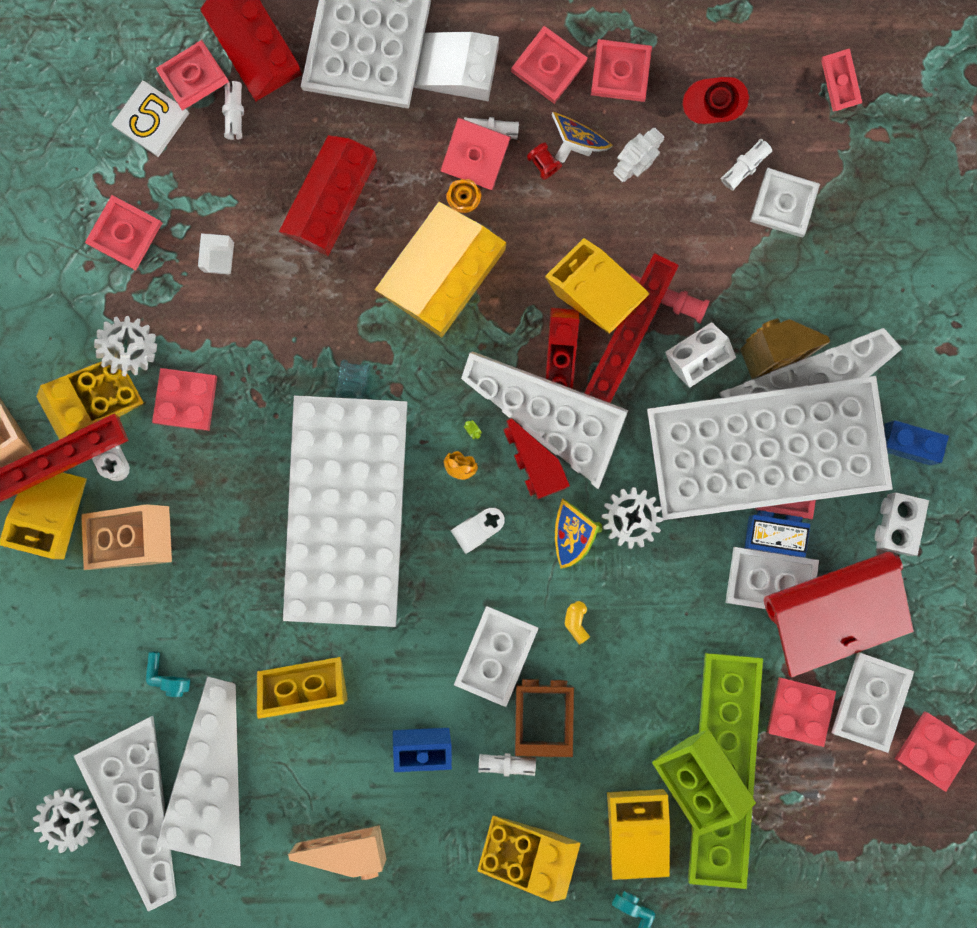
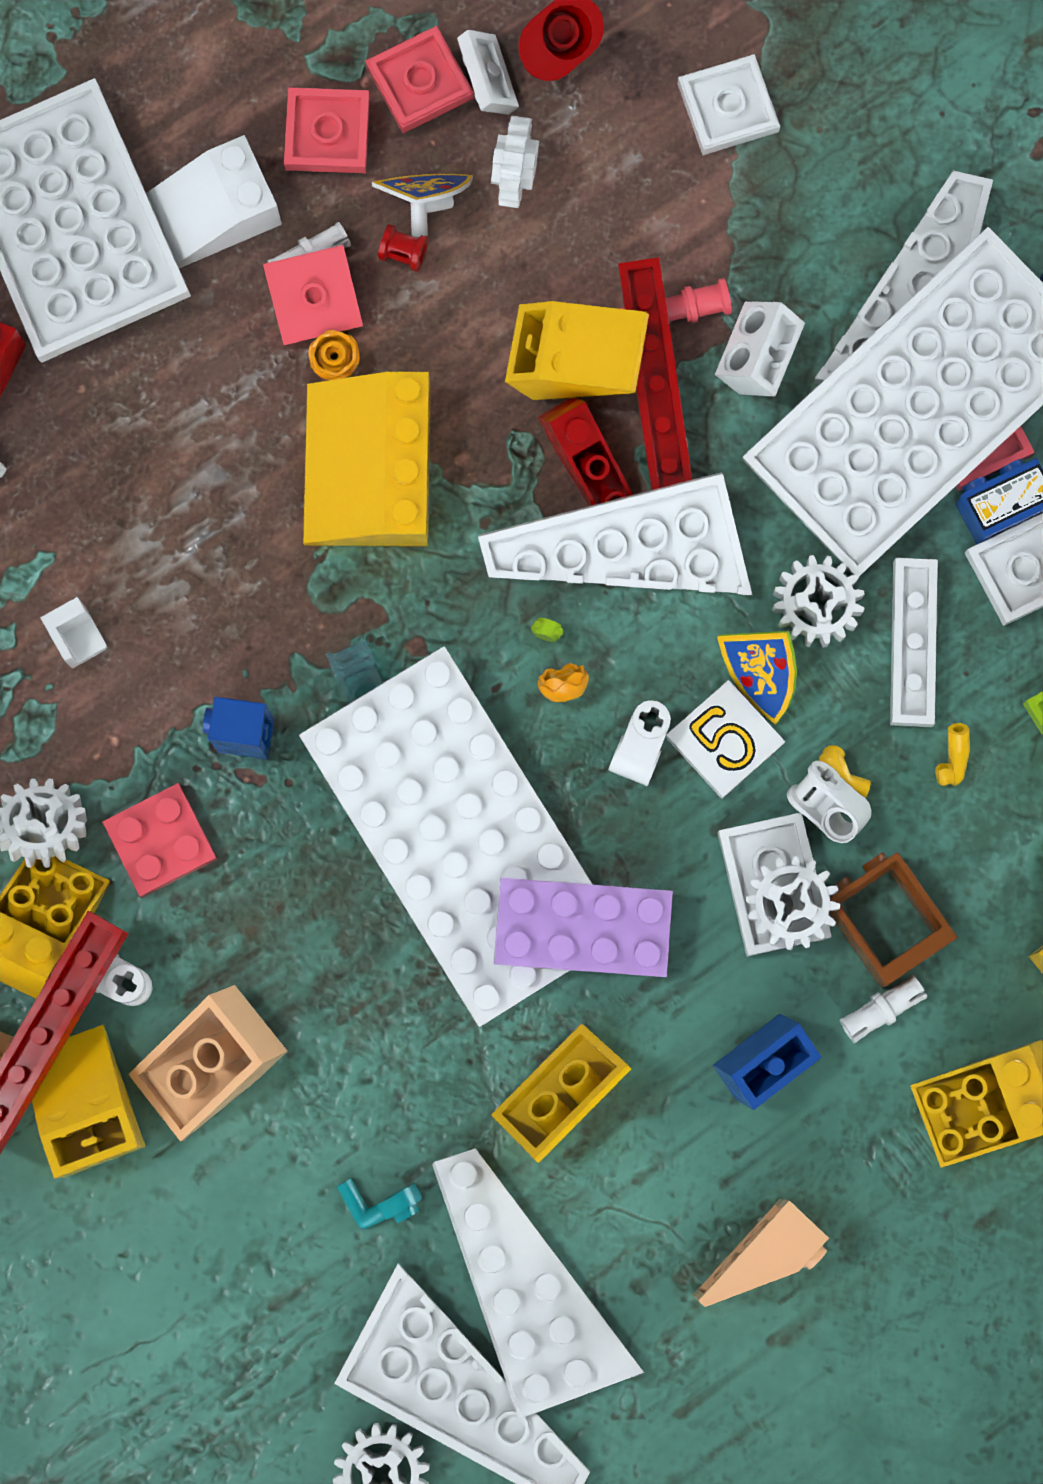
camera: 35 degrees left, 5 degrees down
red slope [279,135,377,256] -> none
red slope [503,418,570,500] -> none
white pin [720,139,772,191] -> none
pearl gold slope [740,318,830,379] -> none
none -> blue brick [203,697,275,760]
none -> white plate [457,30,519,115]
none -> lavender plate [494,878,673,977]
none -> white tile [666,680,785,799]
none -> white gear [745,856,840,950]
none -> white piece [787,761,872,843]
none -> white plate [890,558,938,727]
none -> yellow arm [935,723,970,786]

